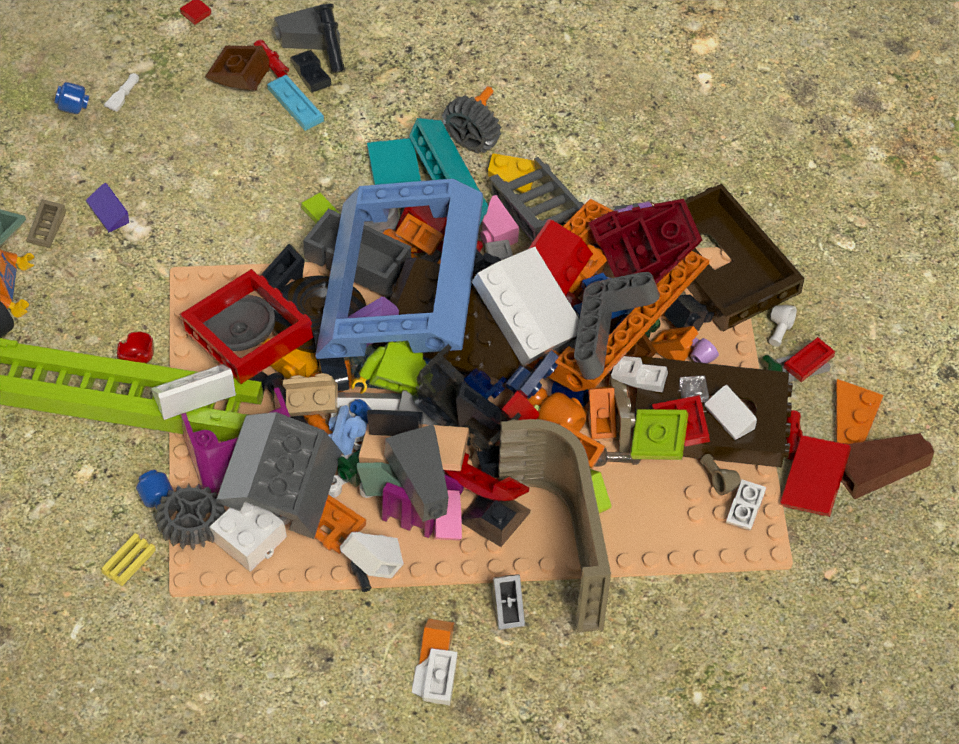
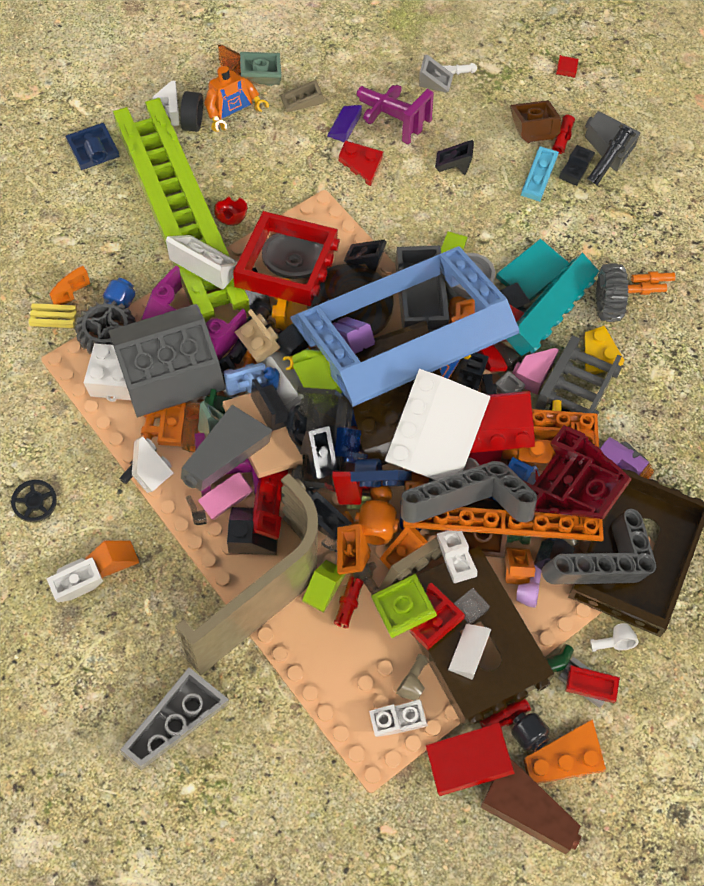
camera: 55 degrees right, 10 degrees up
blue head [54,82,89,114] -> none
flat silver slope [492,574,525,630] -> none
none -> black wheel [11,480,57,523]
none -> orange slope [49,266,90,305]
none -> light grey wedge [120,668,229,771]
none -> clear orange piece [182,402,200,453]
none -> clear smoke hand [186,496,207,525]
none -> red pin [334,577,364,629]
none -> red wing [338,140,384,186]
none -> magenta piece [356,85,434,145]
none -> light grey slope [419,55,453,93]
none -> black slope [435,140,474,175]
none -> black head [512,712,550,752]
none -> dark grey beam [542,509,656,585]
none -> orange bar [631,271,676,284]

